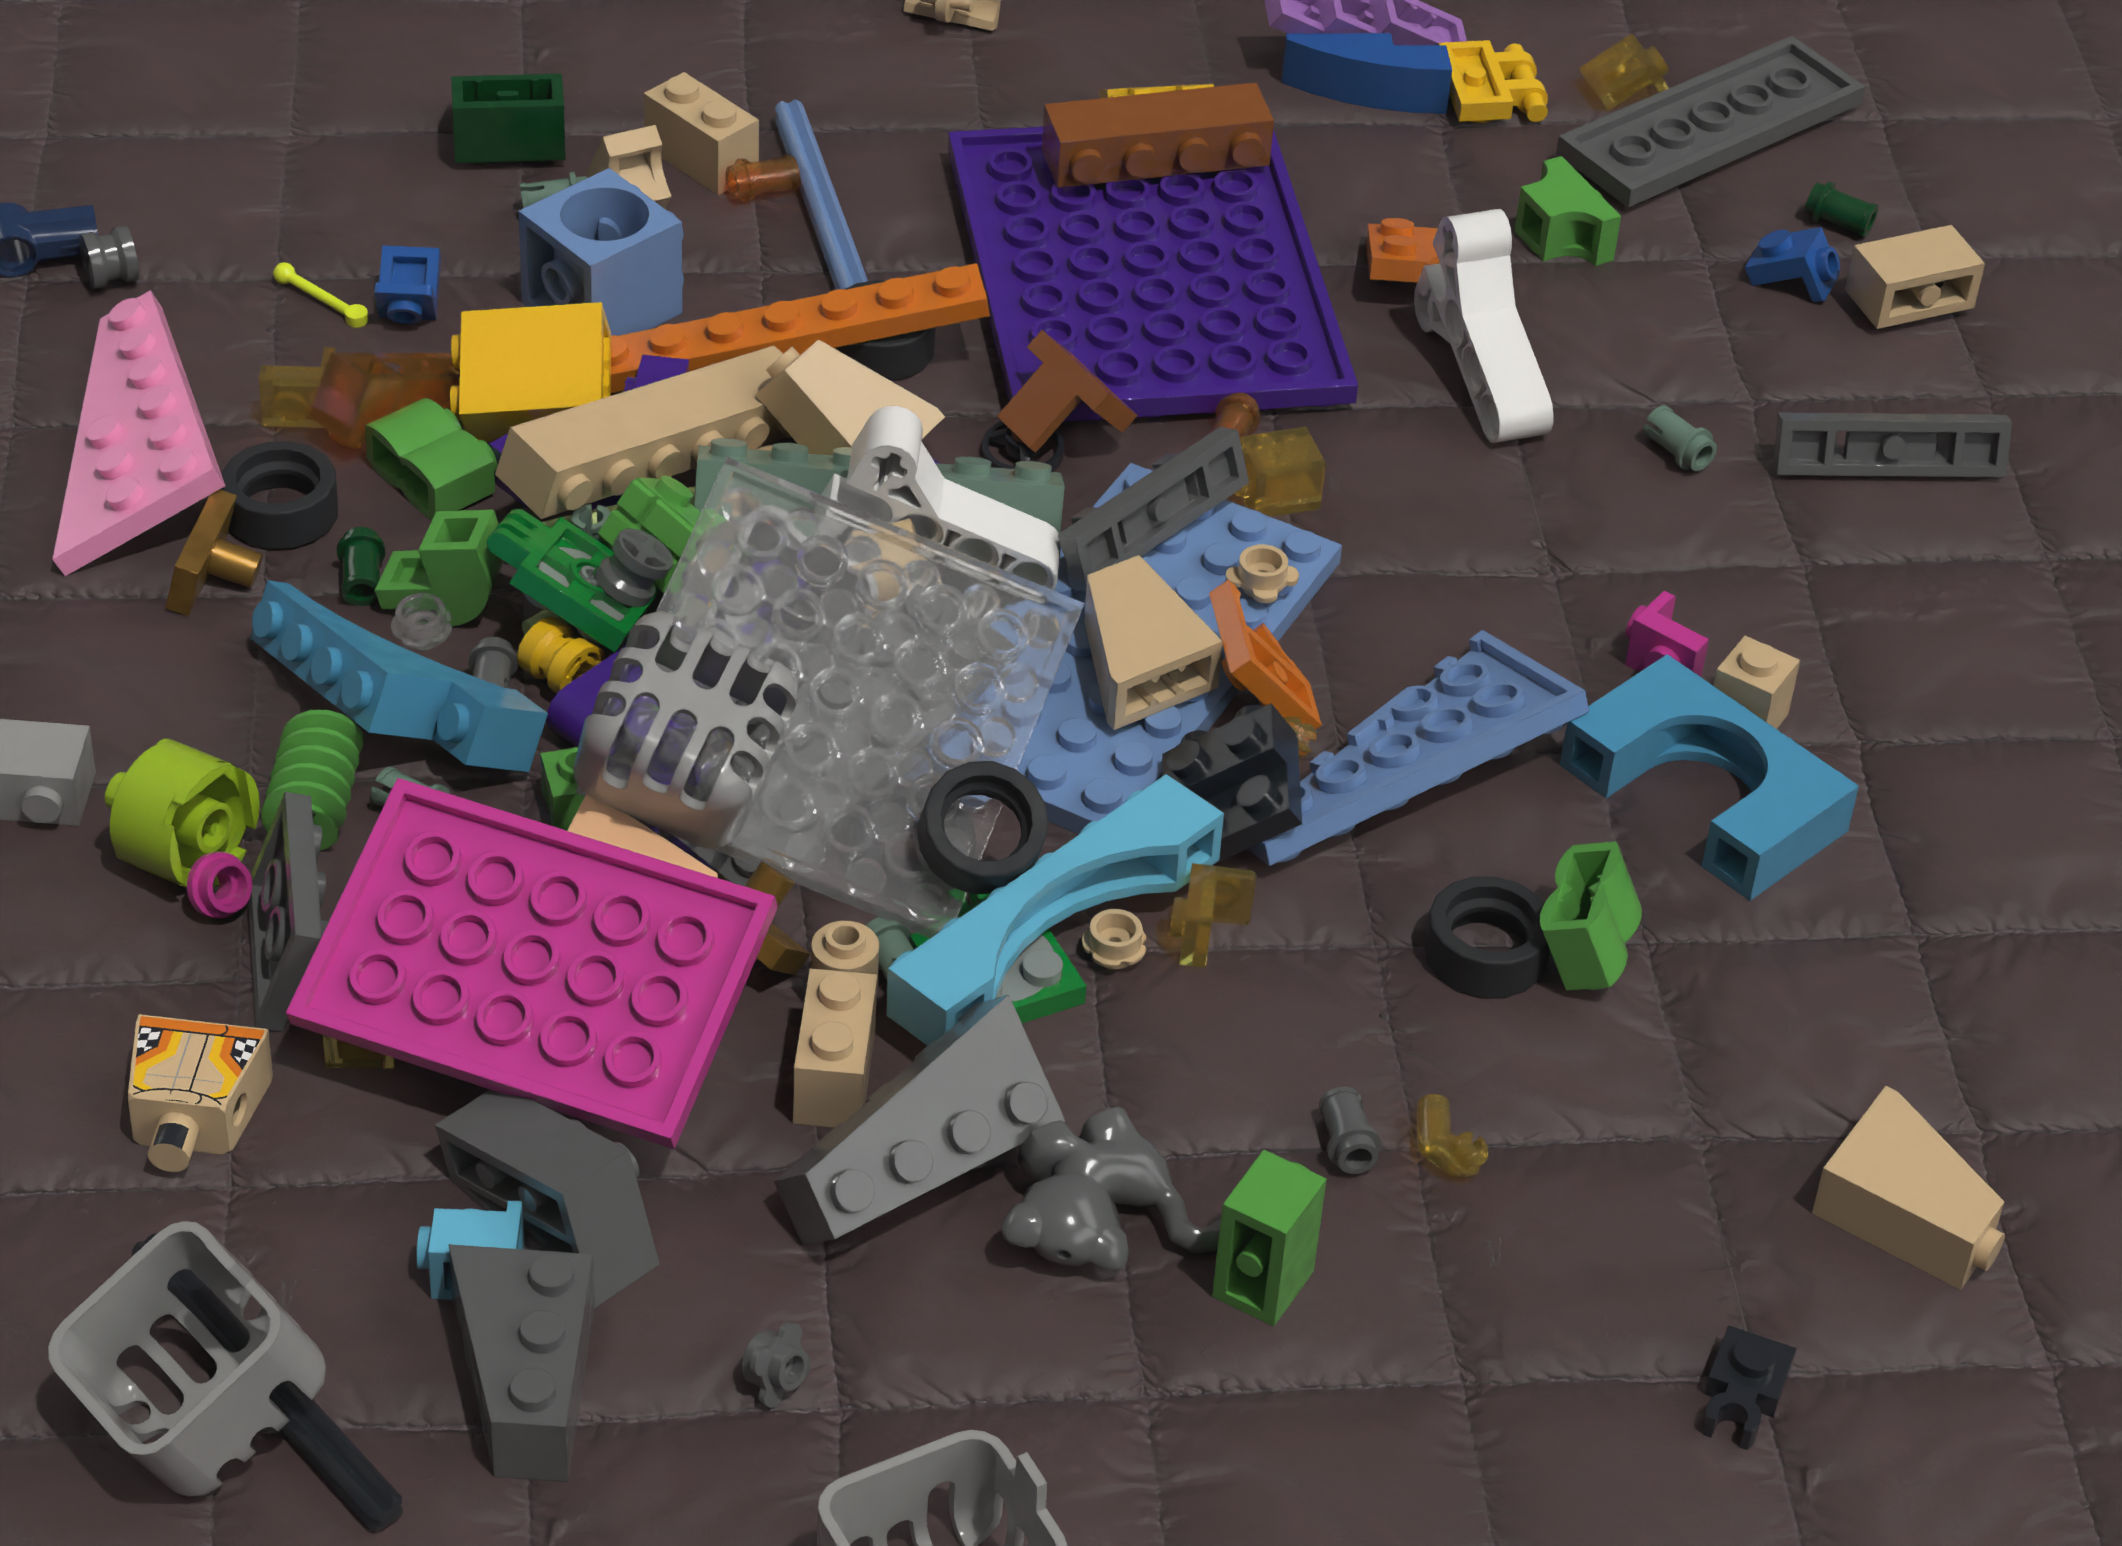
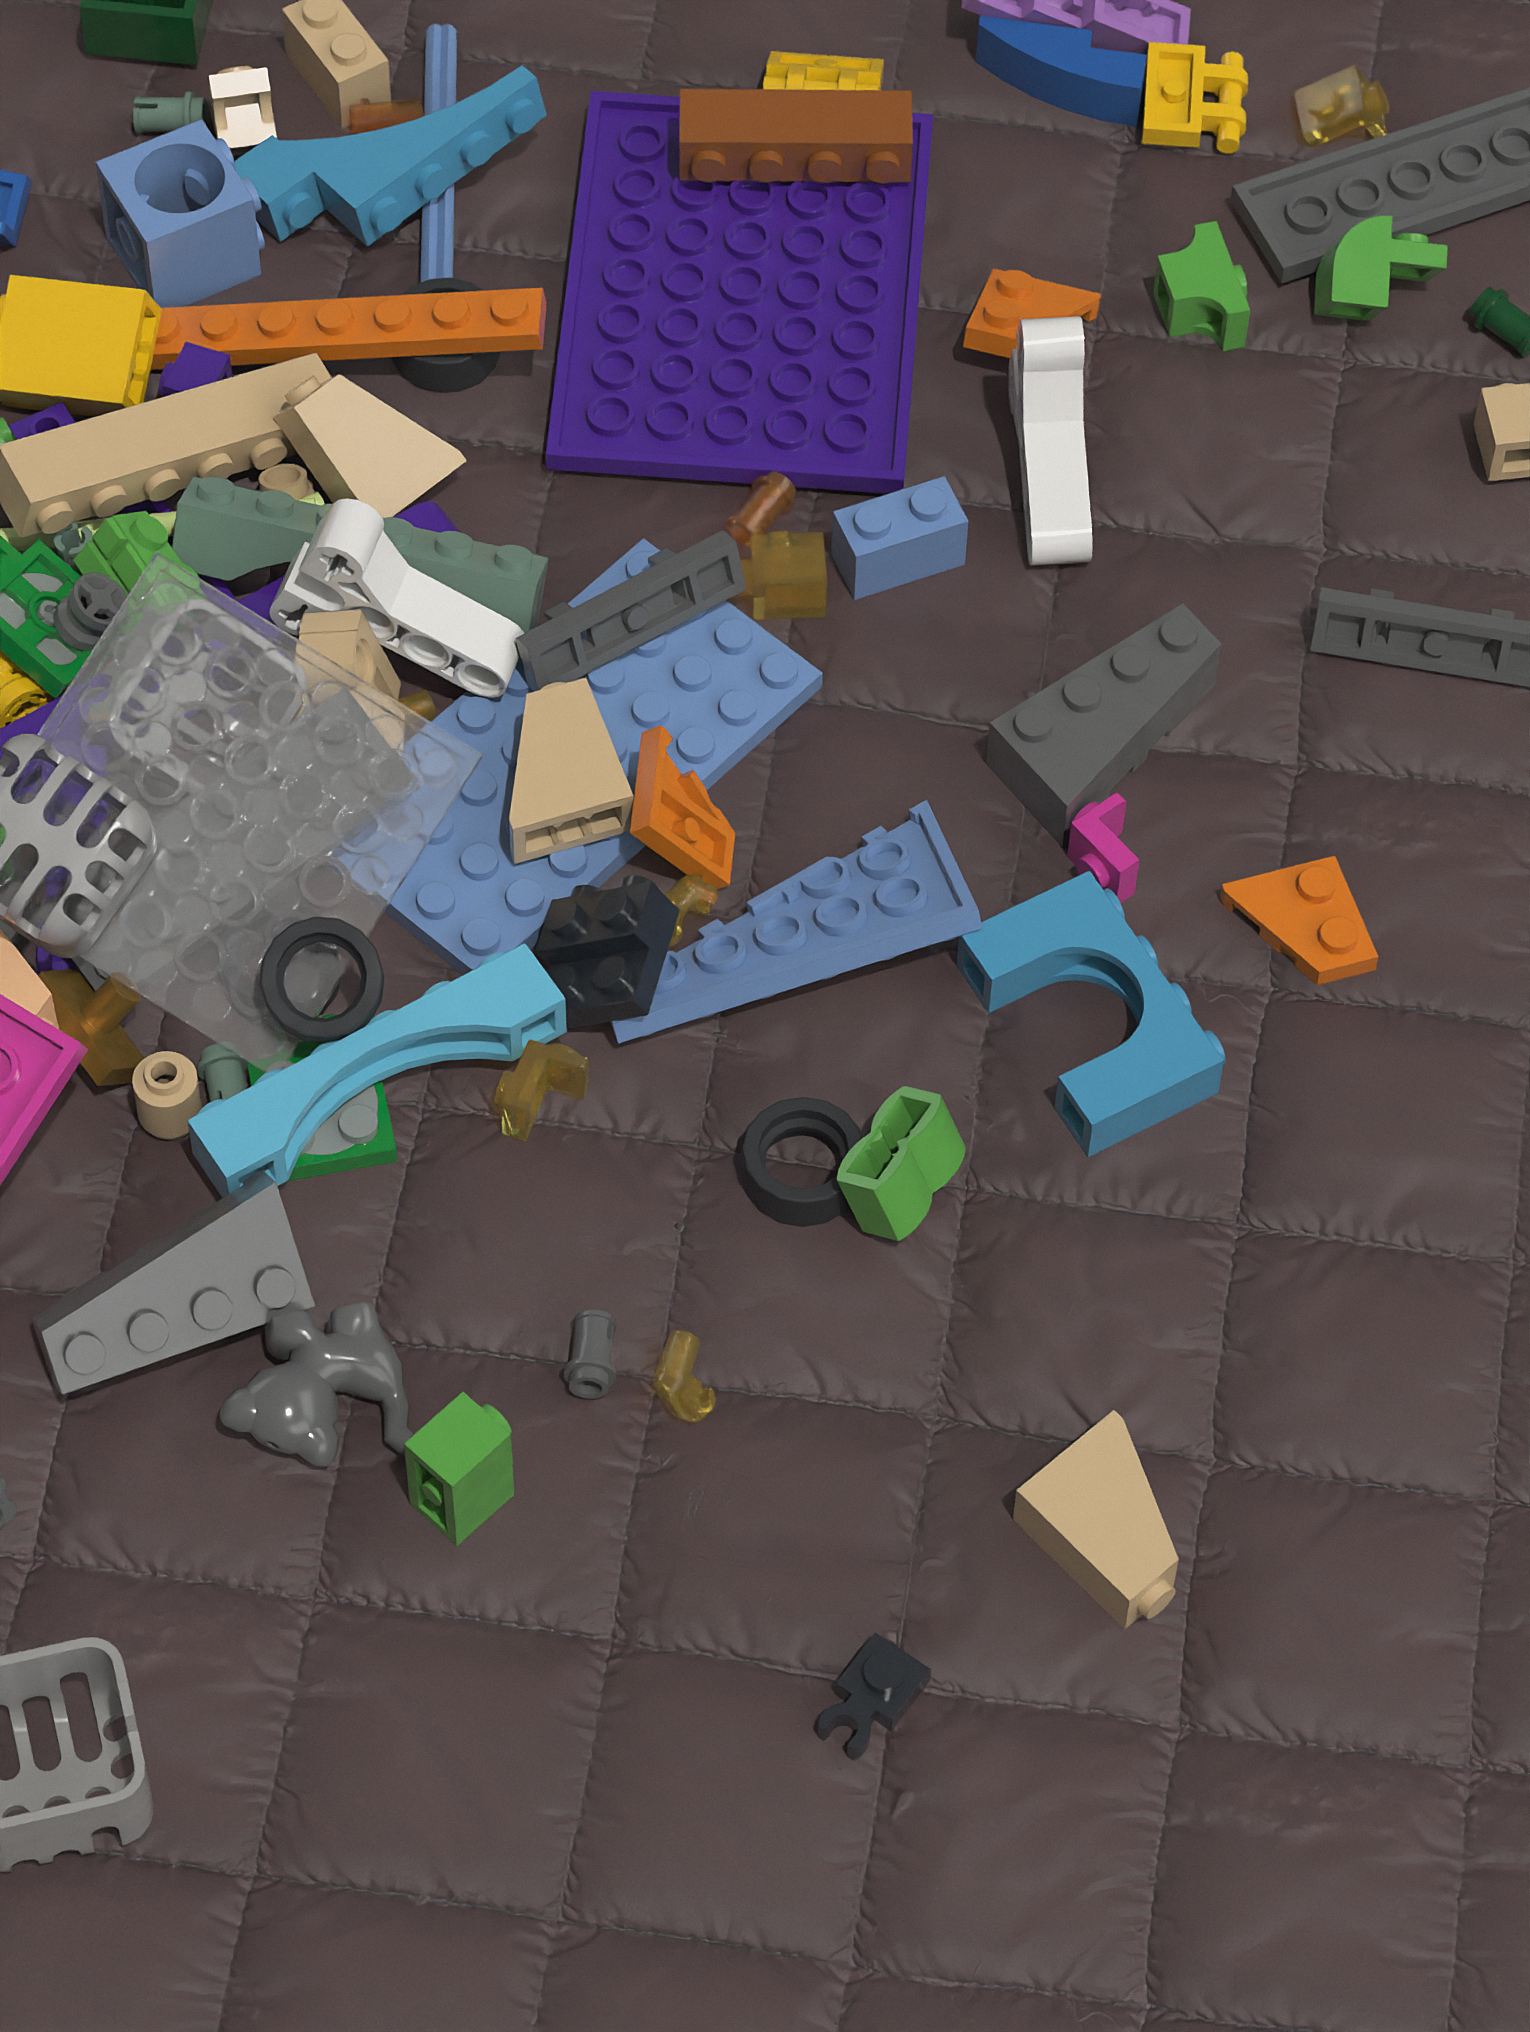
camera: 15 degrees right, 15 degrees up
tan brick [793,968,877,1128] -> none
dark orange piece [982,330,1138,472] -> none
tan plate [1082,909,1146,970] -> none
tan plate [1225,544,1299,603] -> none
sand green pin [1643,405,1717,471] -> none
tan brick [1713,636,1800,729] -> none
blue bracket [1745,227,1840,303] -> none
none -> dark azure arch [235,65,547,246]
none -> medium blue brick [831,476,969,600]
none -> dark grey wedge [986,603,1222,847]
none -> orange wing [1219,856,1379,985]
none -> bright green brick [1314,215,1448,321]

